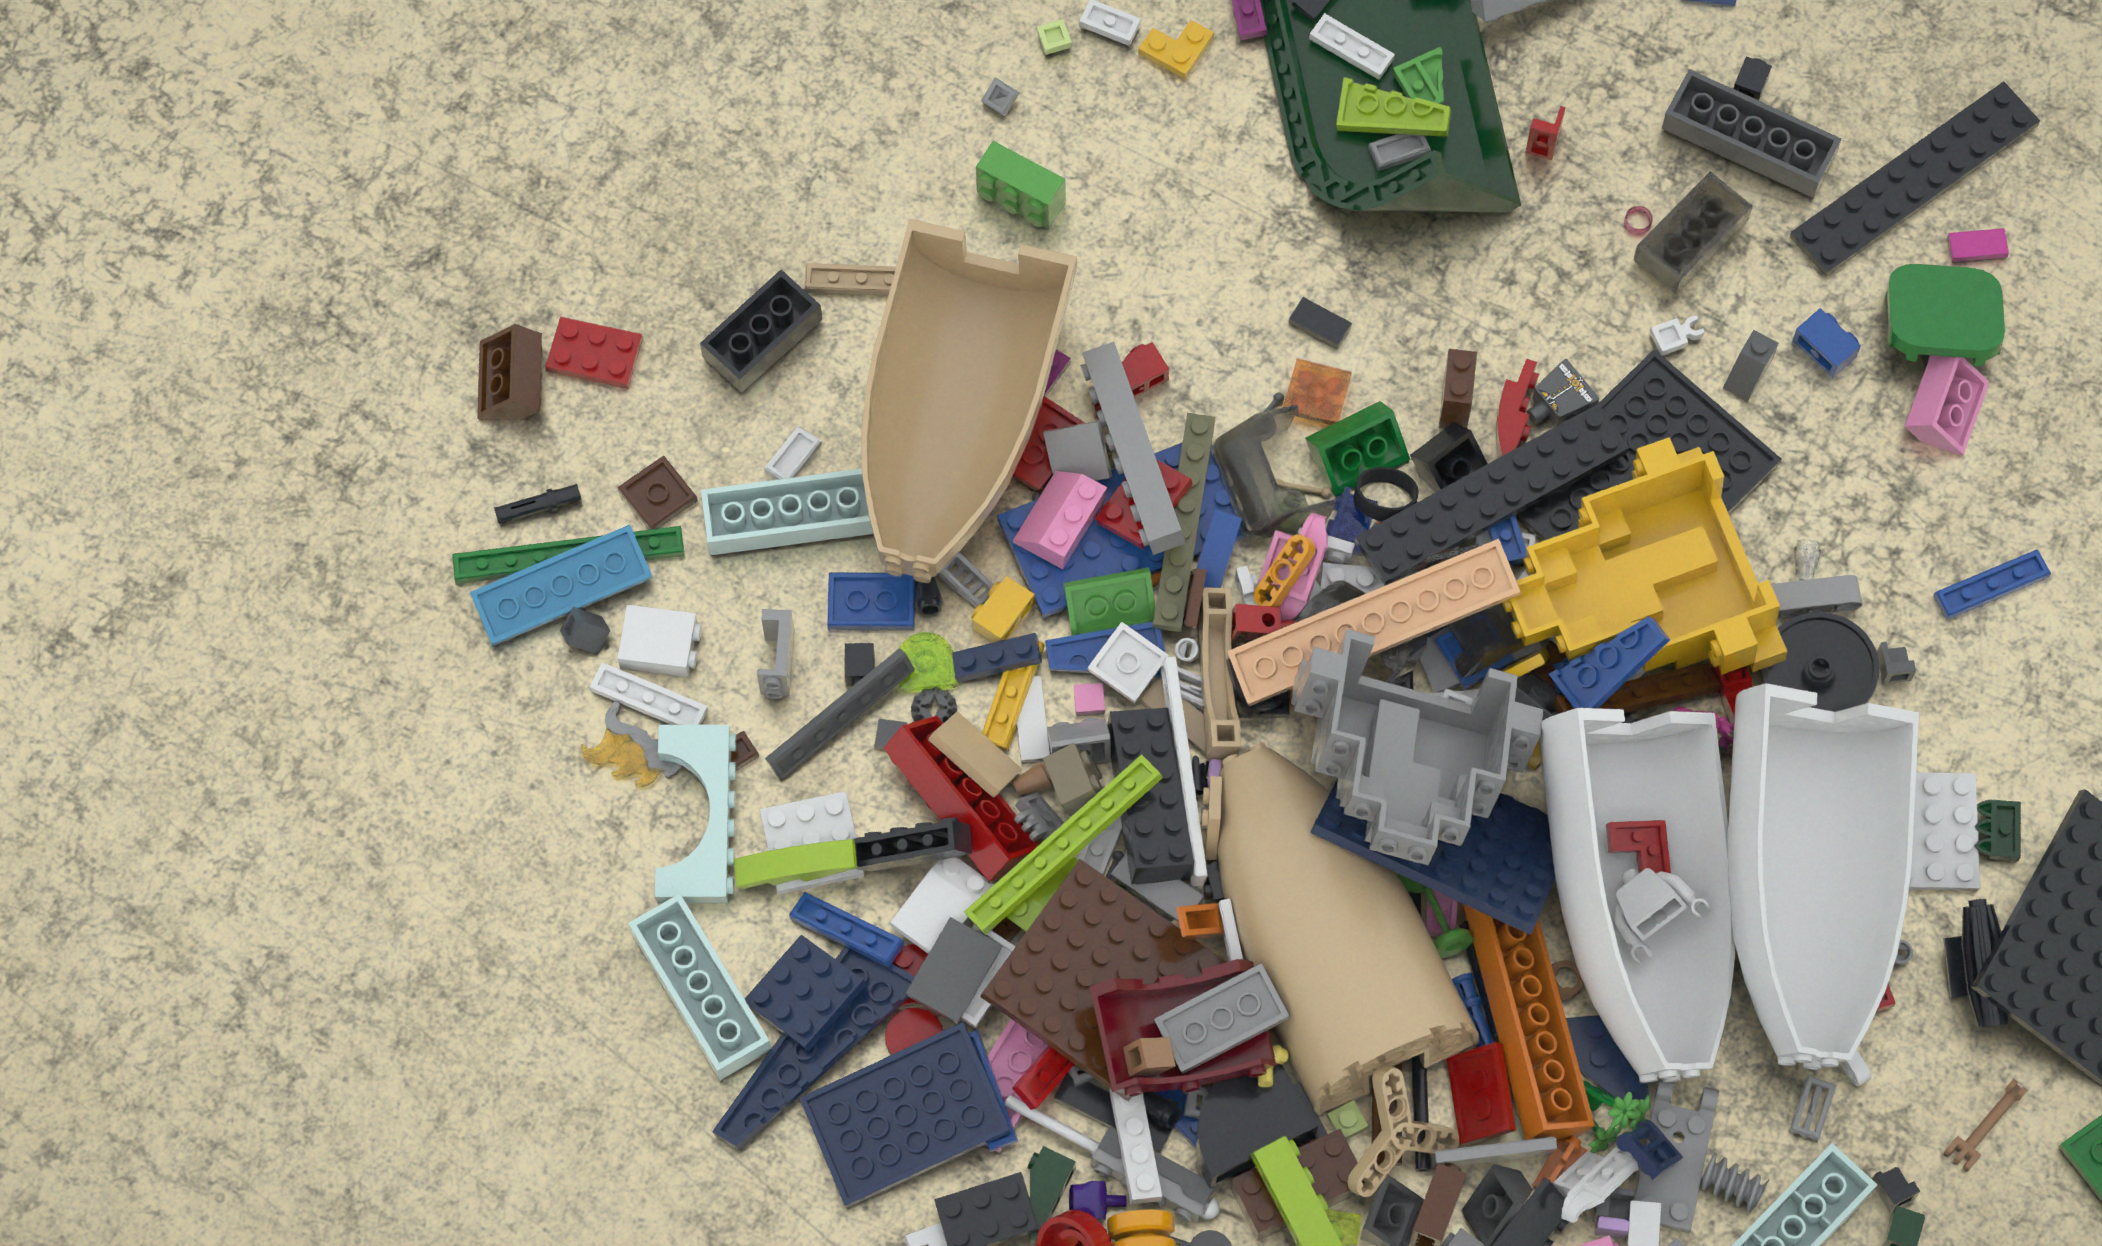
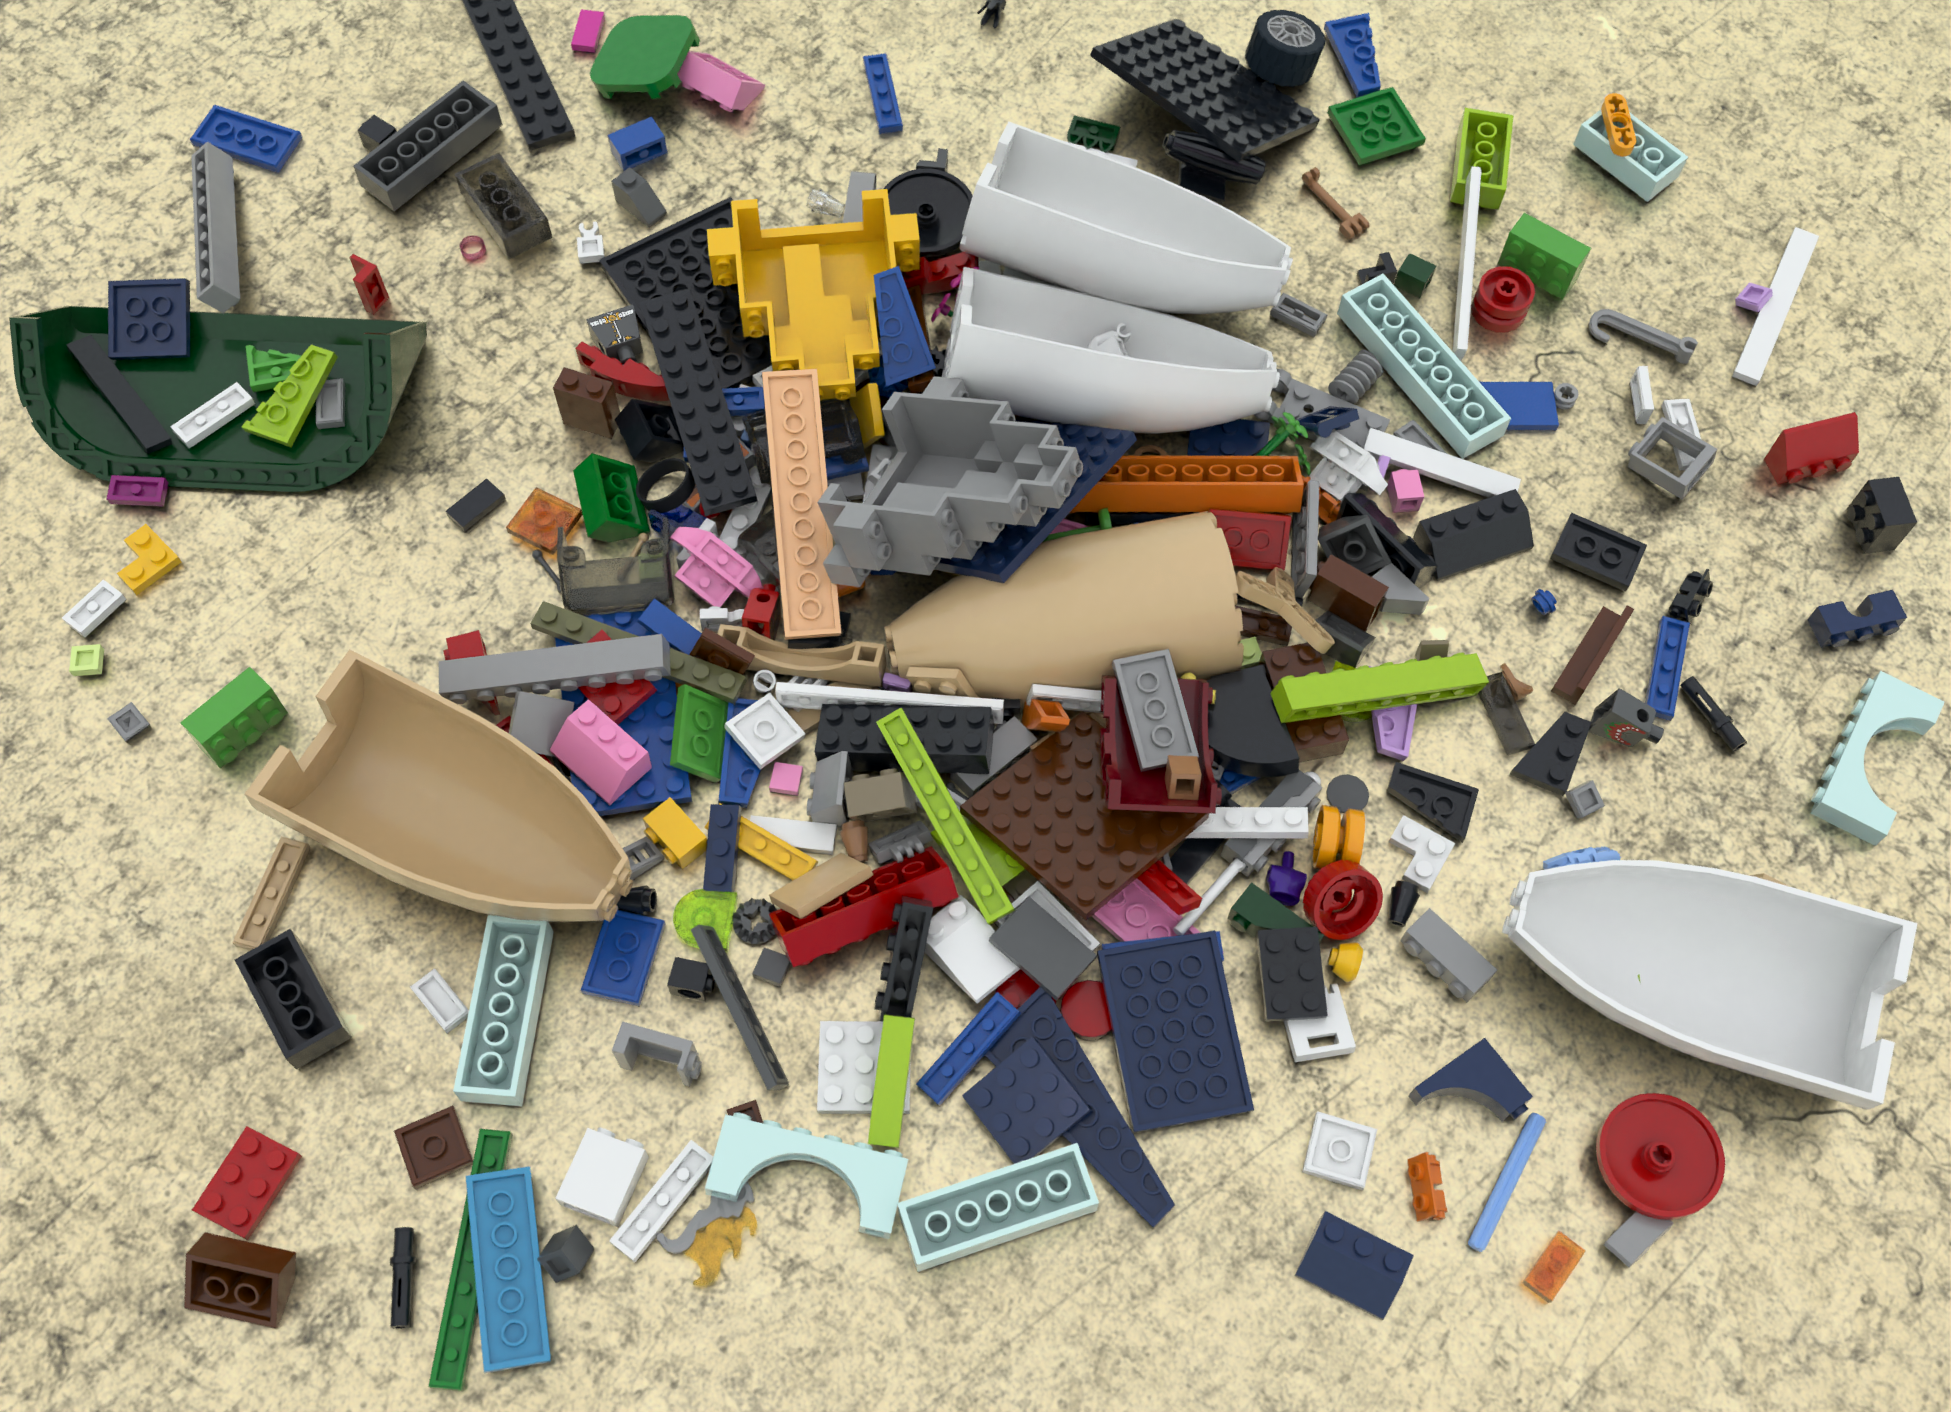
camera: 80 degrees left, 5 degrees down
light orange beam [1254,534,1315,607] -> none

